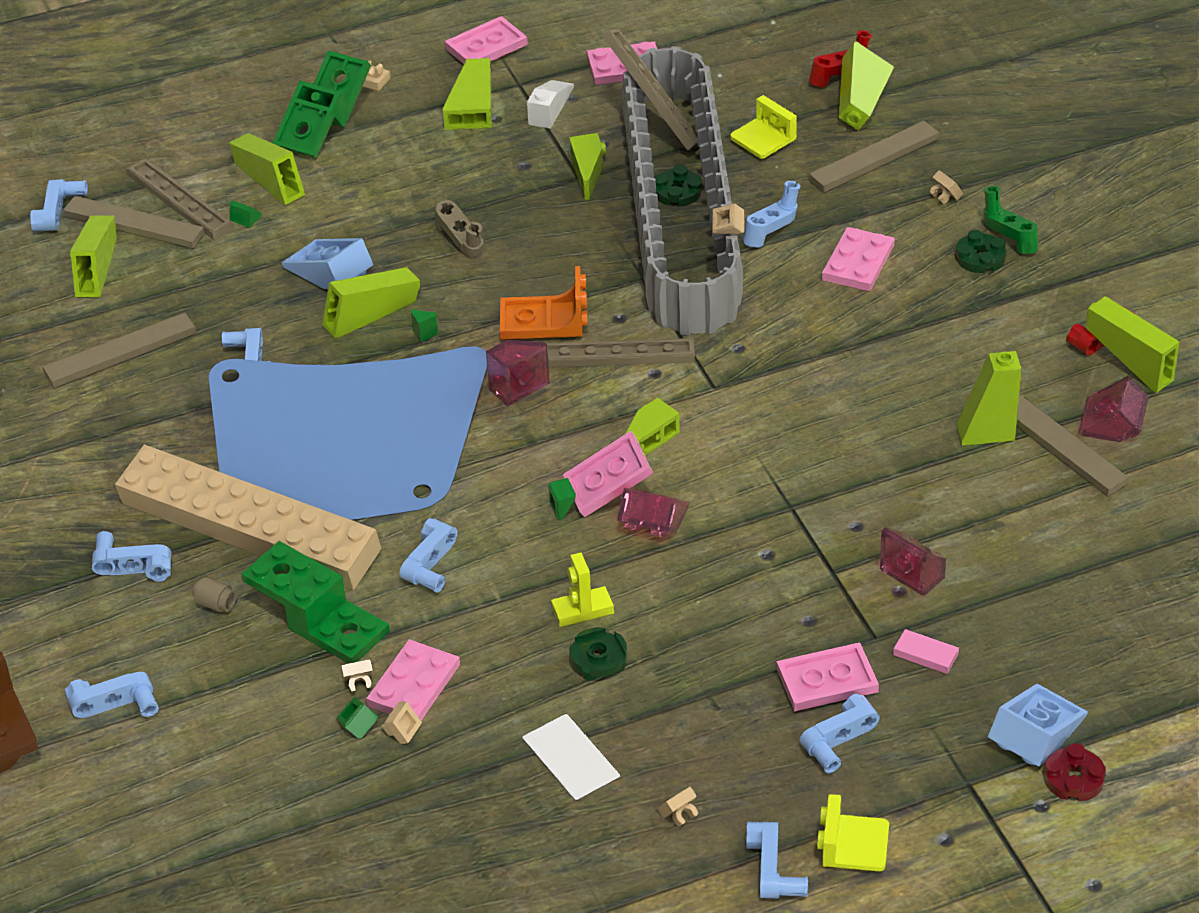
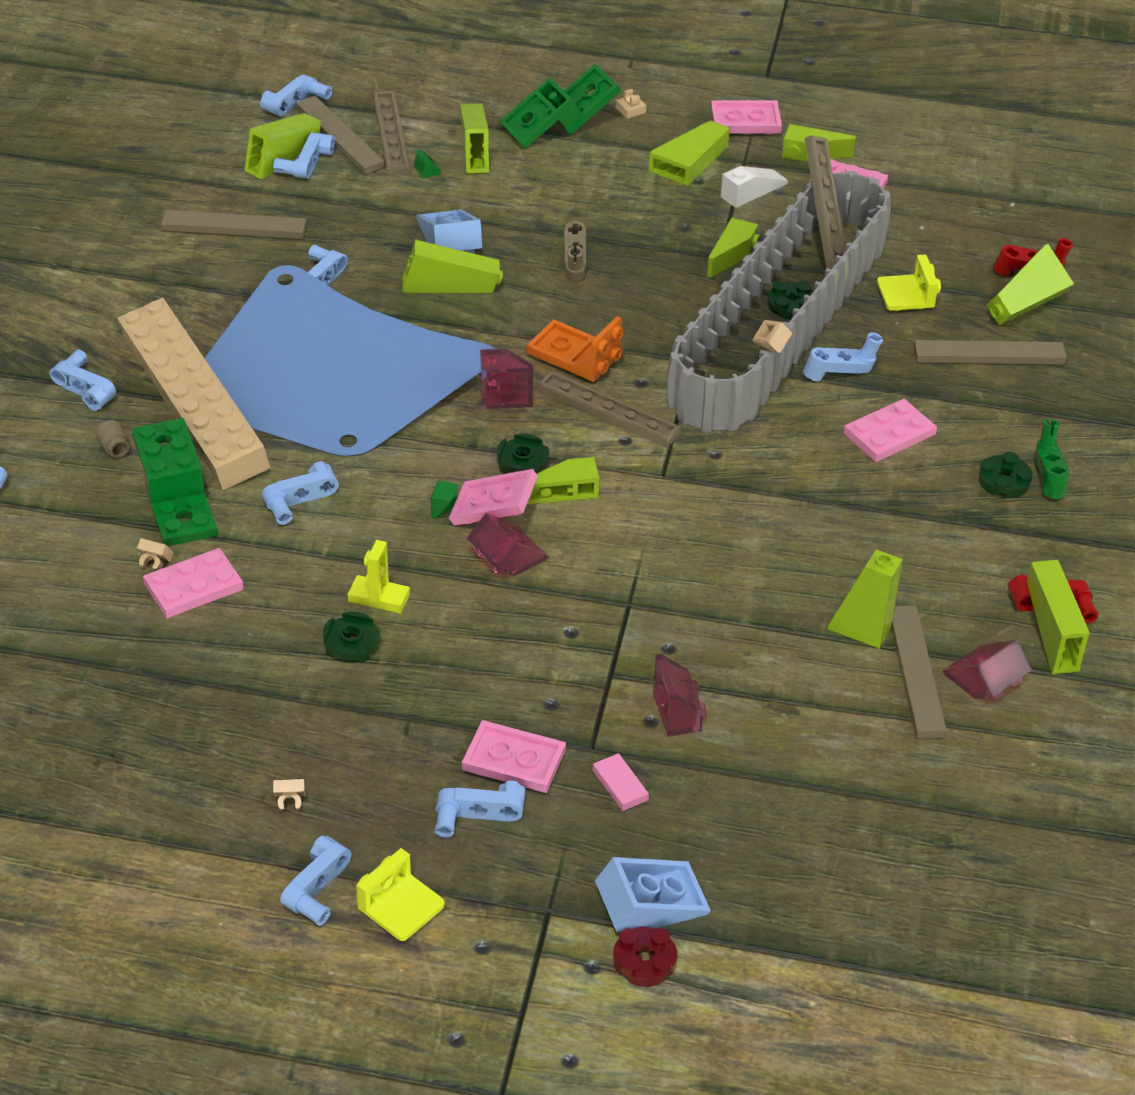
camera: 30 degrees right, 0 degrees up
slope [336,697,379,739] -> none
tan tile [381,701,422,744] -> none
green slope [411,309,439,343] -> none
white sticker [523,714,620,800] -> none
tan tile [930,170,964,204] -> none
none -> light blue beam [273,132,335,179]
none -> dark green plate [497,434,549,474]
none -> lime slope [782,124,856,162]

